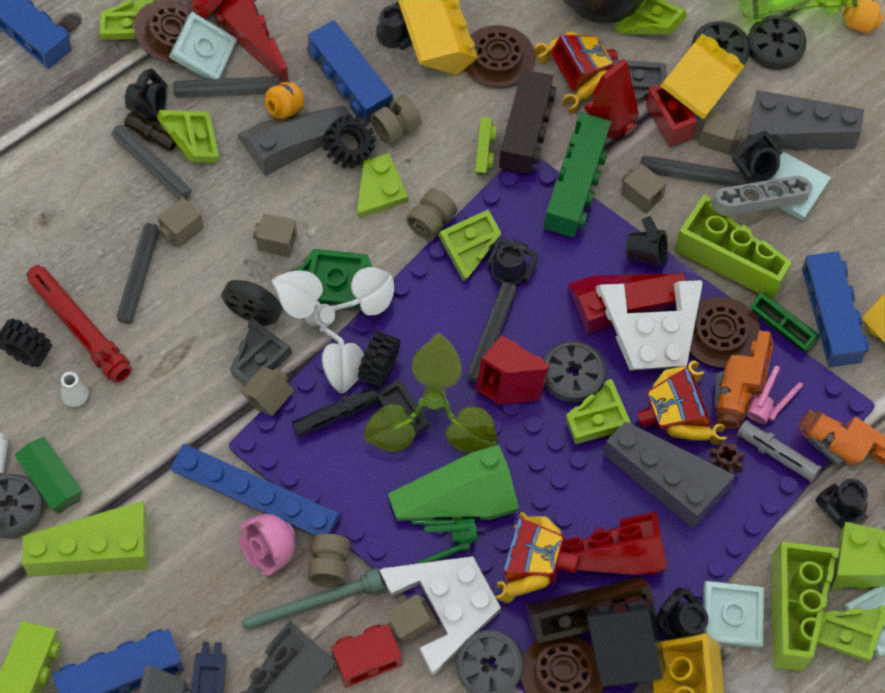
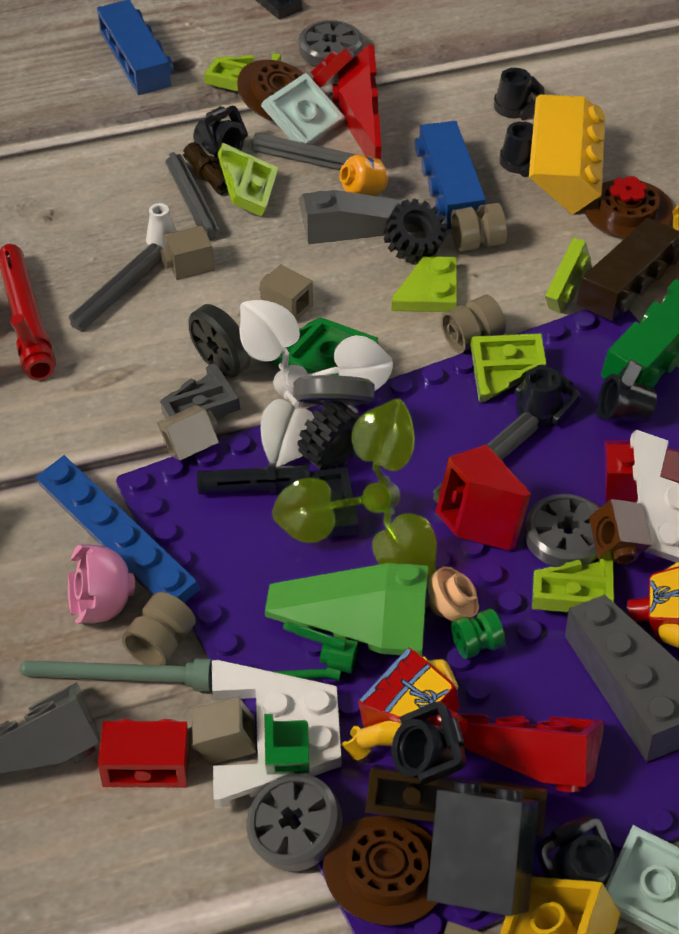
camera: 25 degrees right, 15 degrees down
none -> white cone [146,203,176,249]
none -> green panel [264,714,310,774]
none -> dark grey wheel [293,375,375,405]
none -> black piece [391,701,466,784]
none -> light nougat plate [427,566,479,621]
none -> green wheel [451,609,505,659]
none -> reddish brown brick [589,499,652,564]
none -> black piece [595,359,657,422]
none -> red plant [610,176,647,202]

